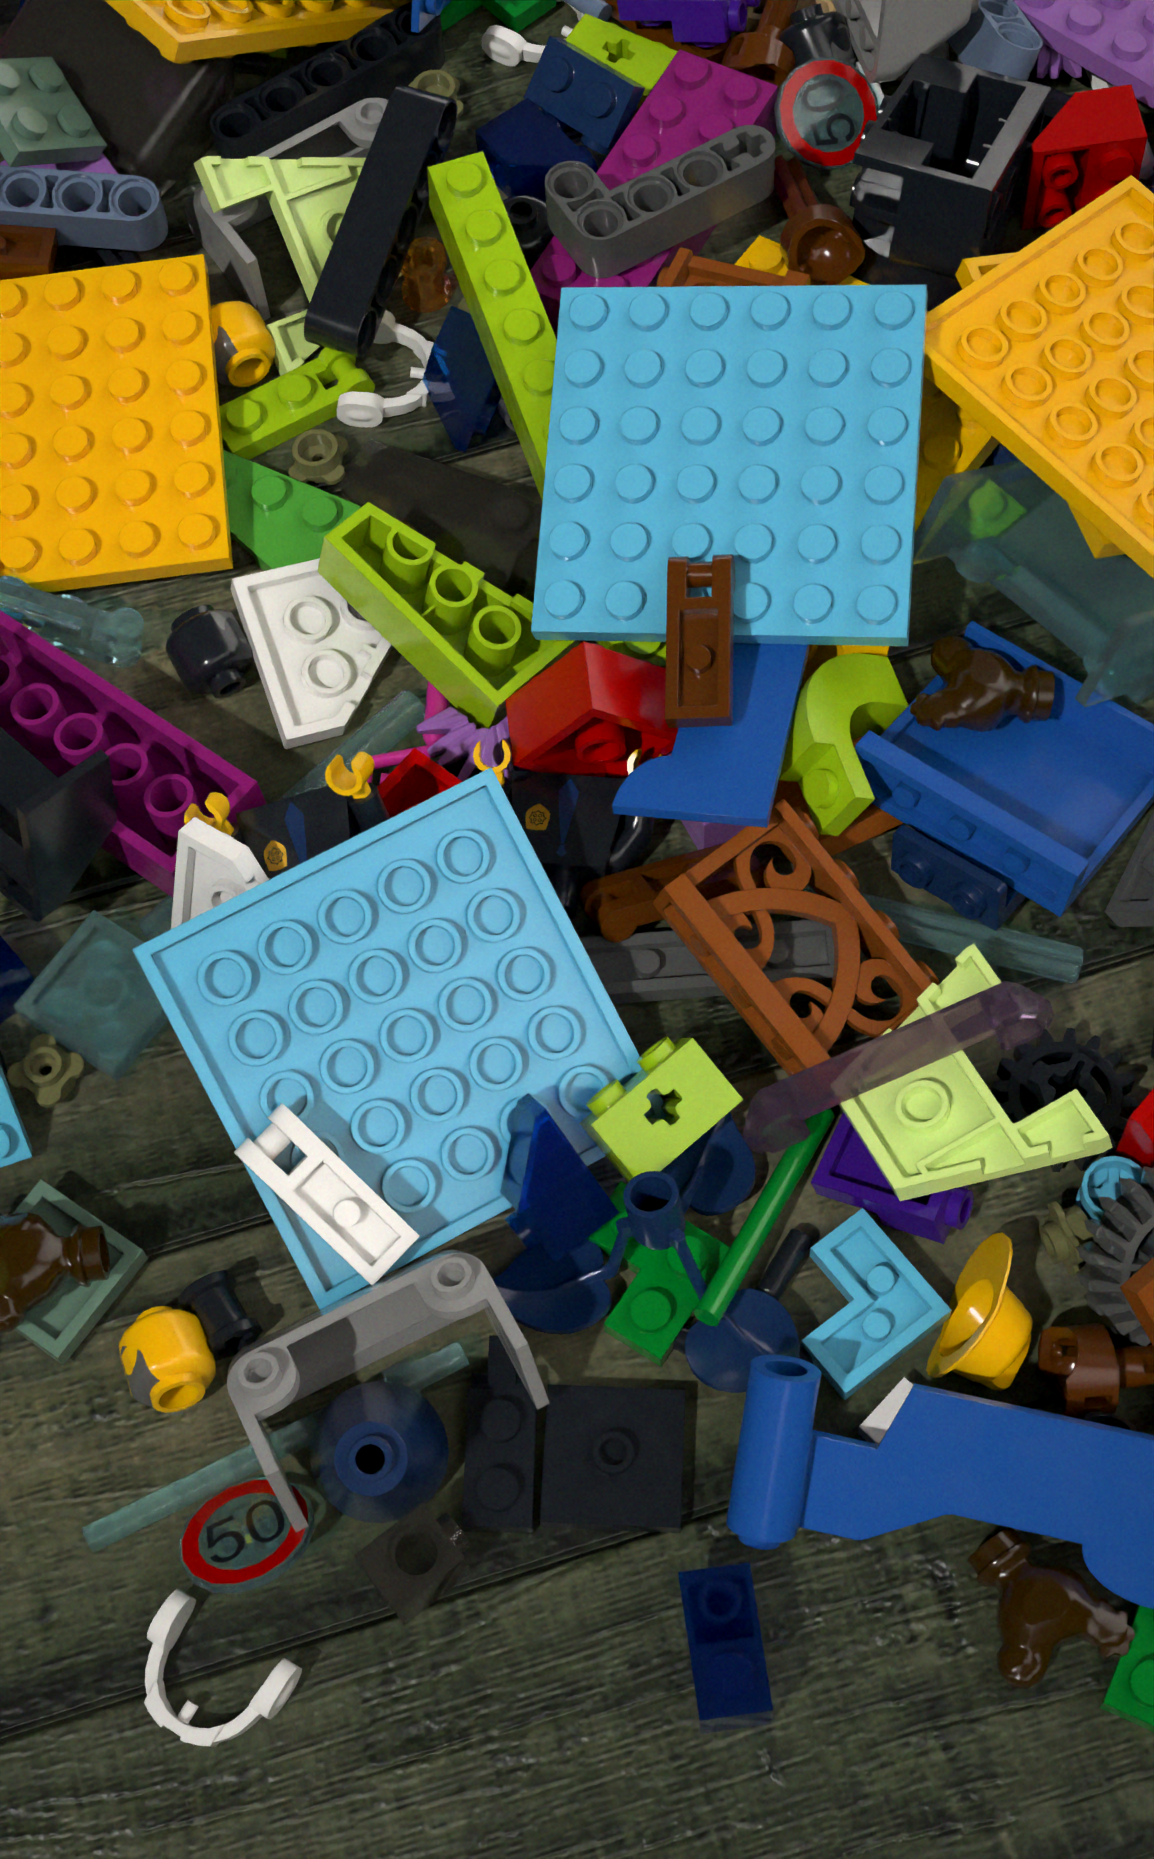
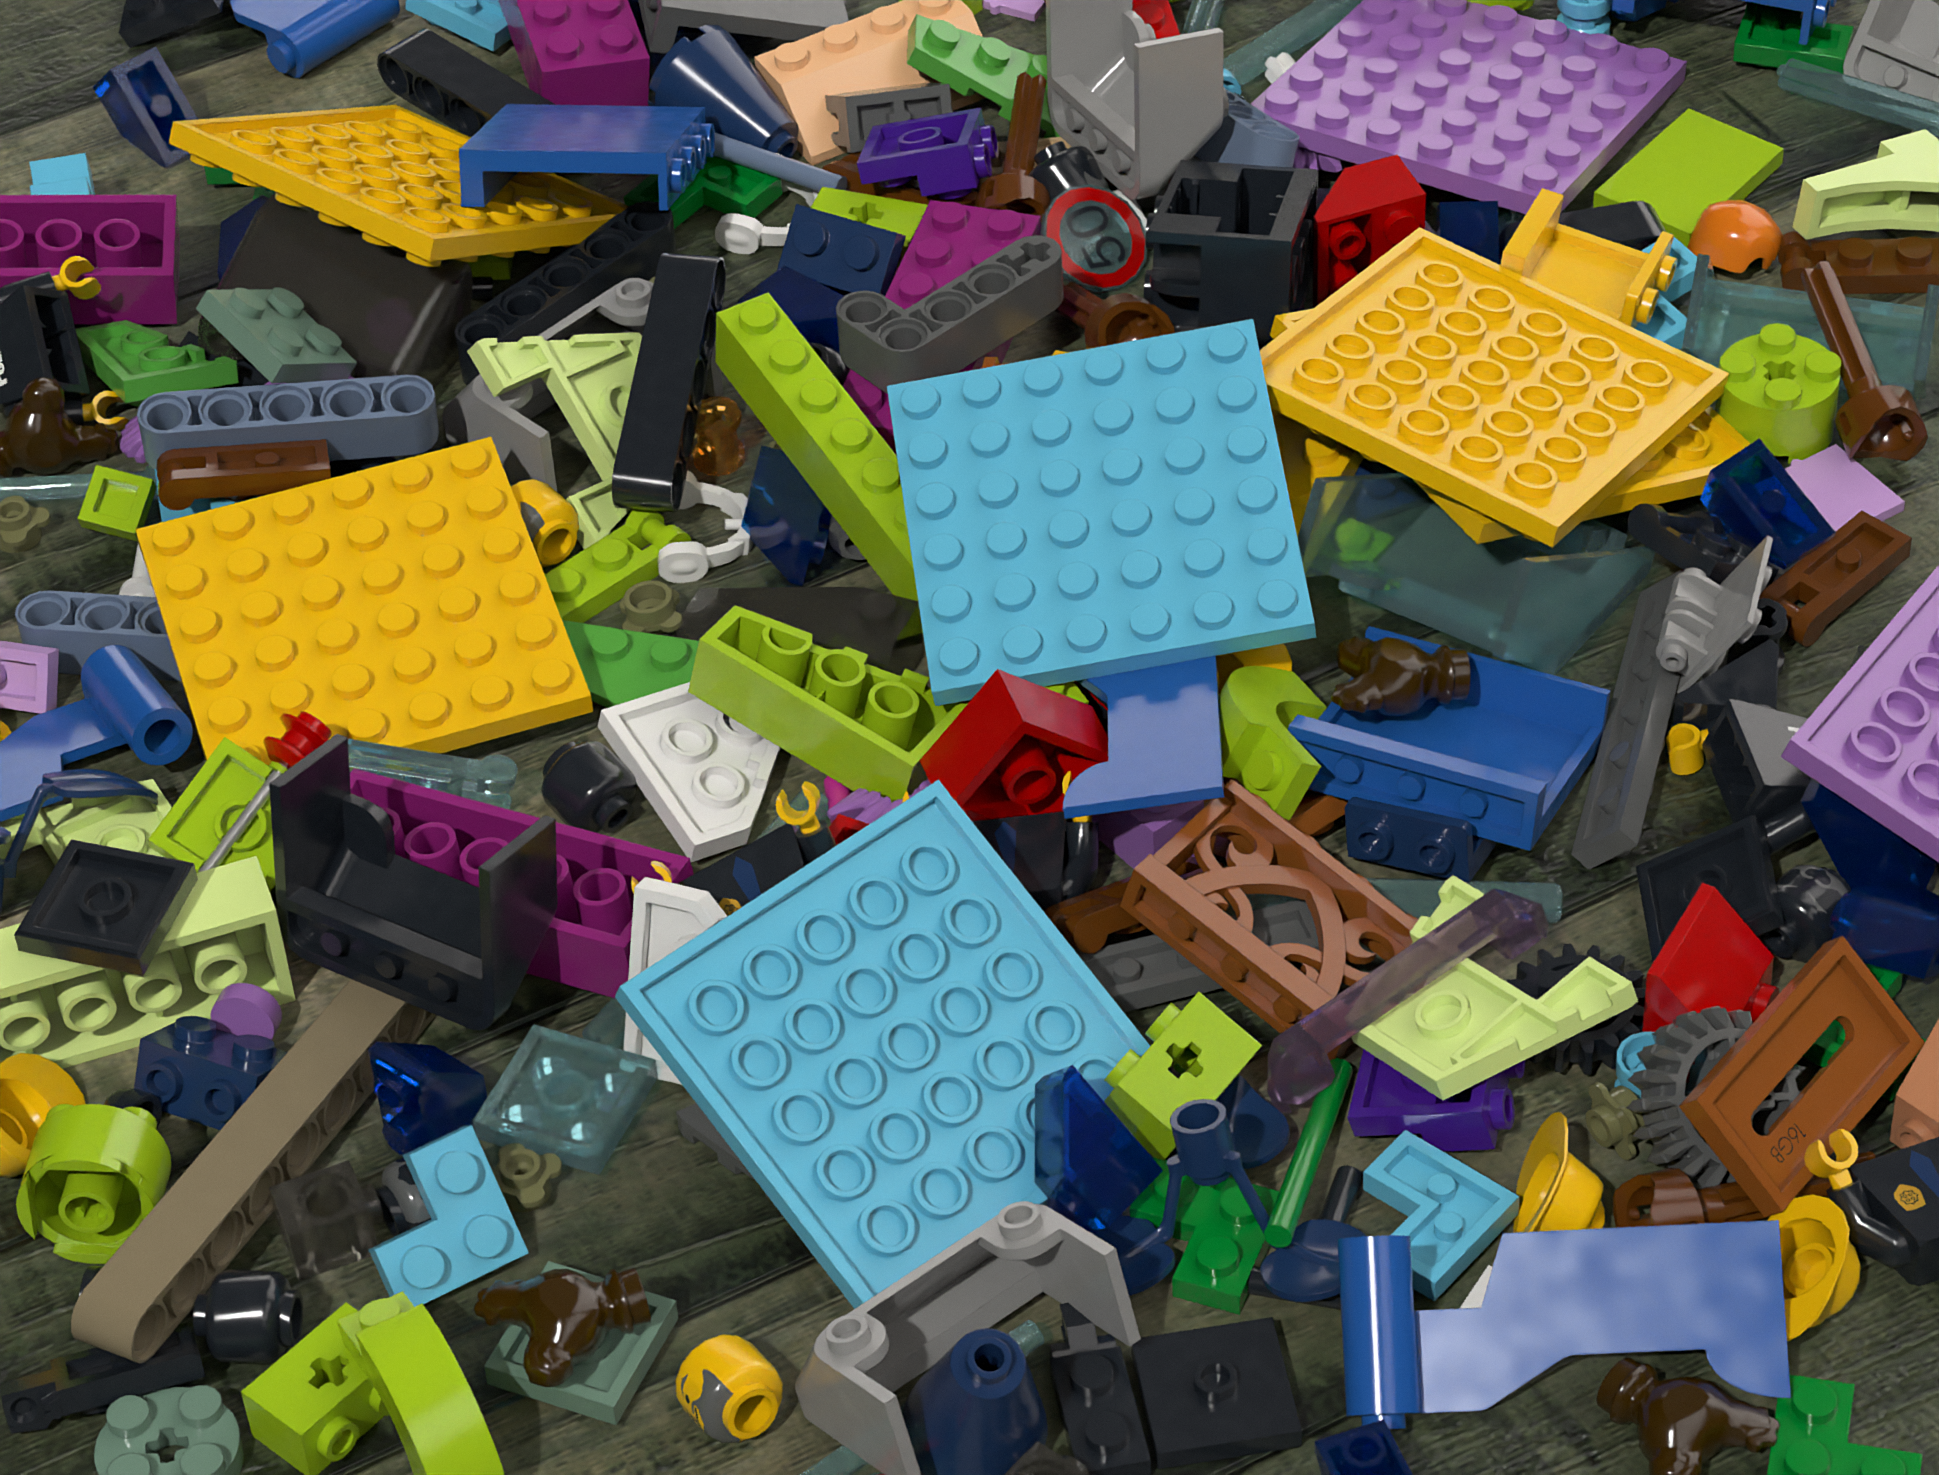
camera: 15 degrees left, 20 degrees down
black bush [178,1270,263,1361] -> none
white plate [234,1103,420,1286] -> none
reddish brown plate [665,554,736,728] -> none

